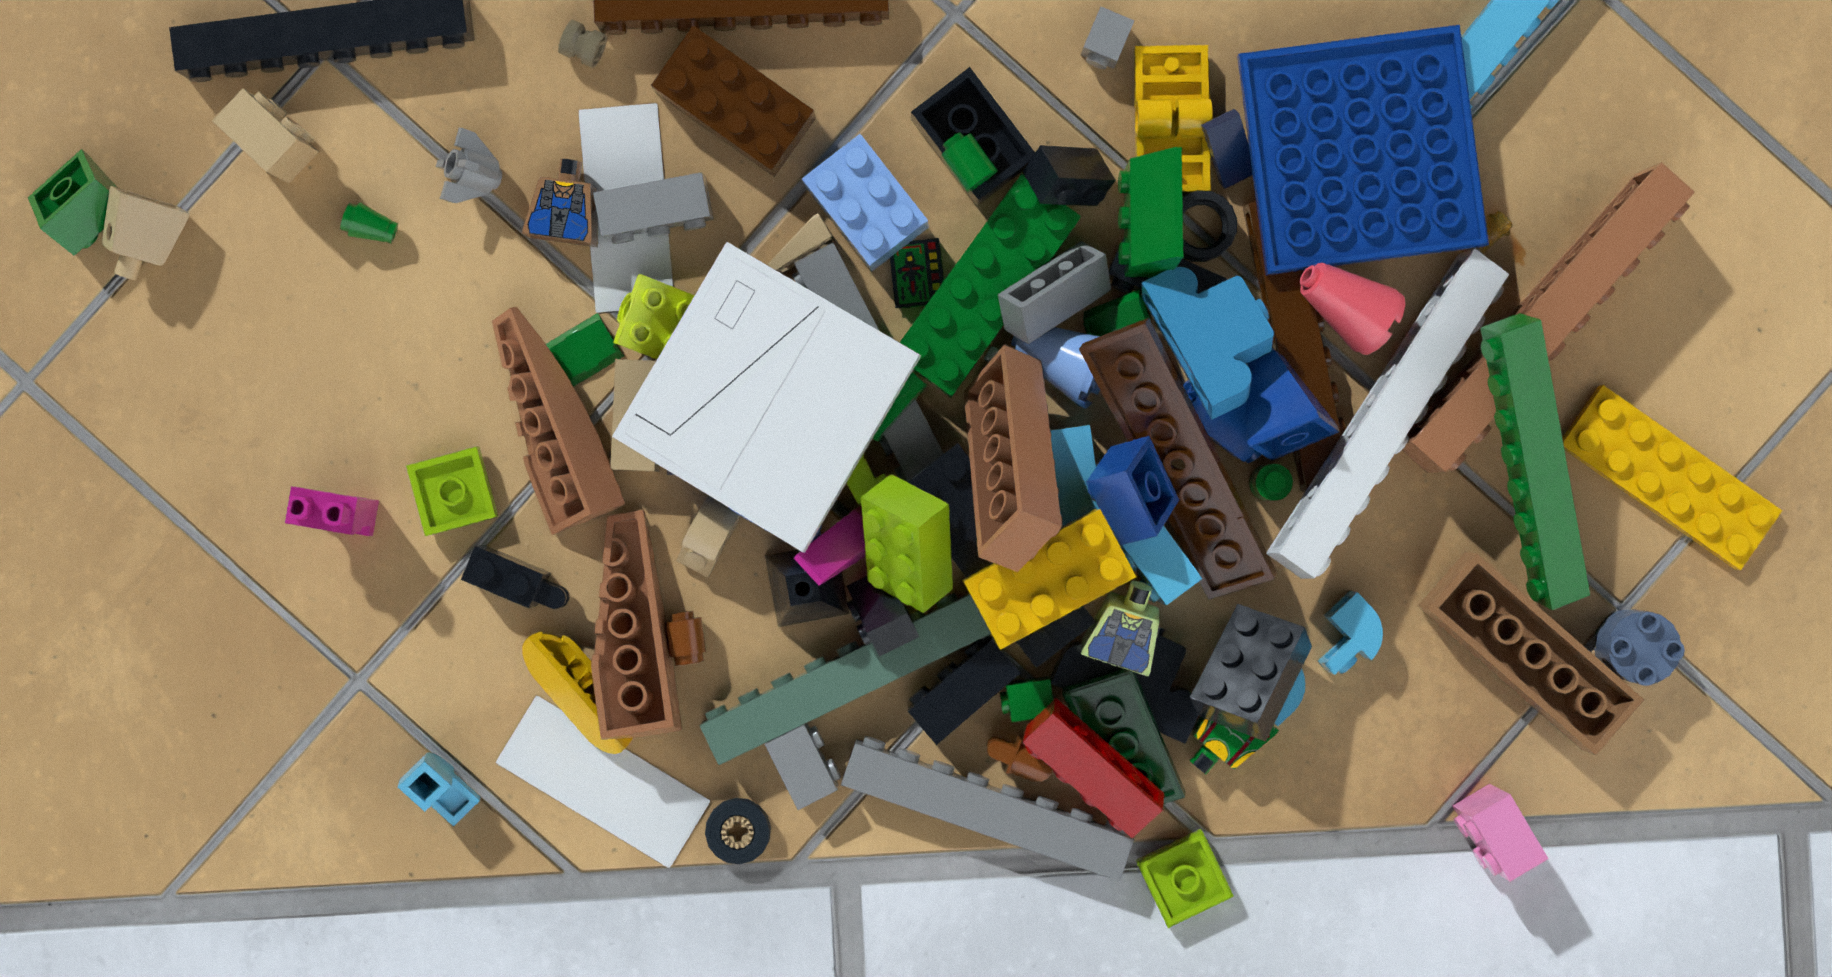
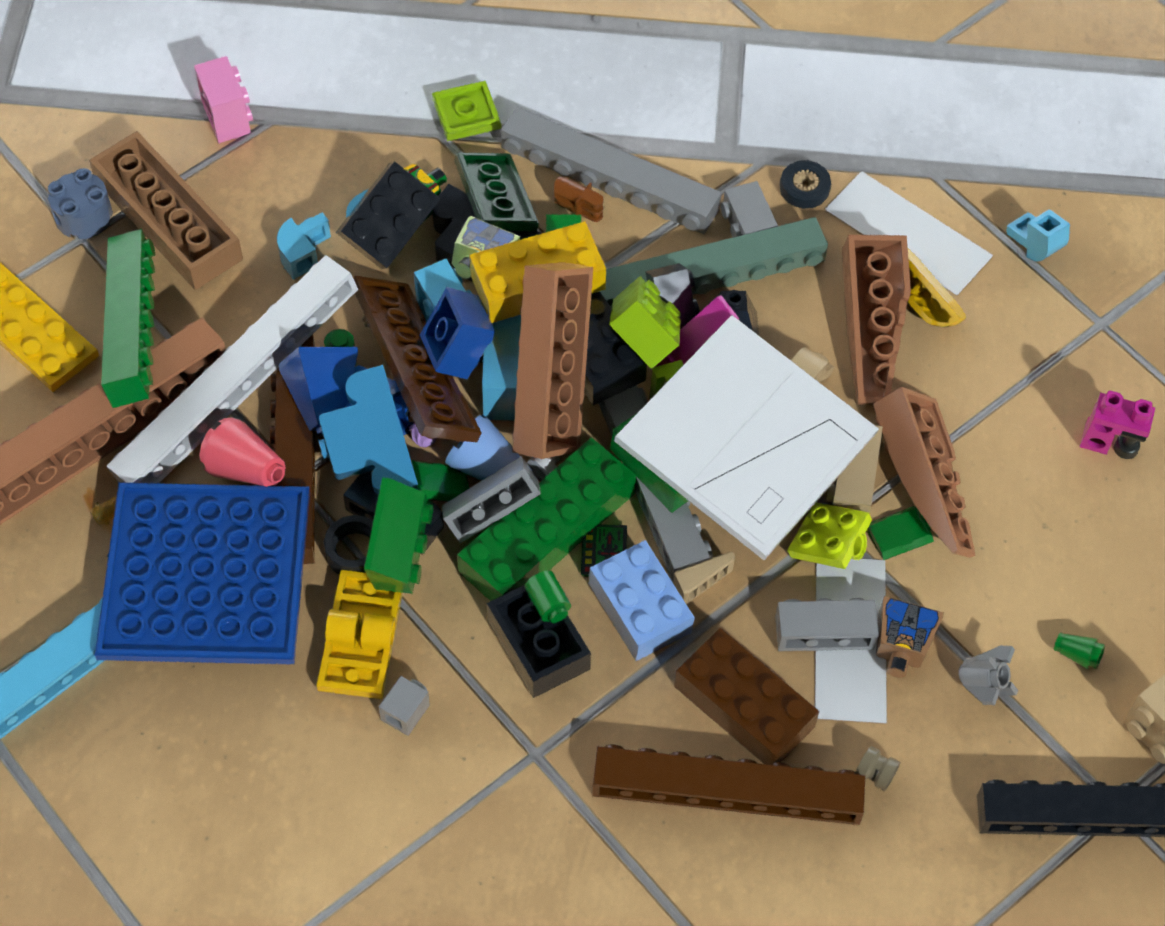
camera: 175 degrees left, 30 degrees down
lime plate [406,446,499,536] -> none
black brick [461,545,570,609] -> none
dark orange brick [665,611,706,666] -> none
black brick [908,637,1020,745] -> none
red brick [1022,698,1164,838] -> none
black brick [1023,145,1116,206] -> none
dark blue tile [1201,109,1253,189] -> none

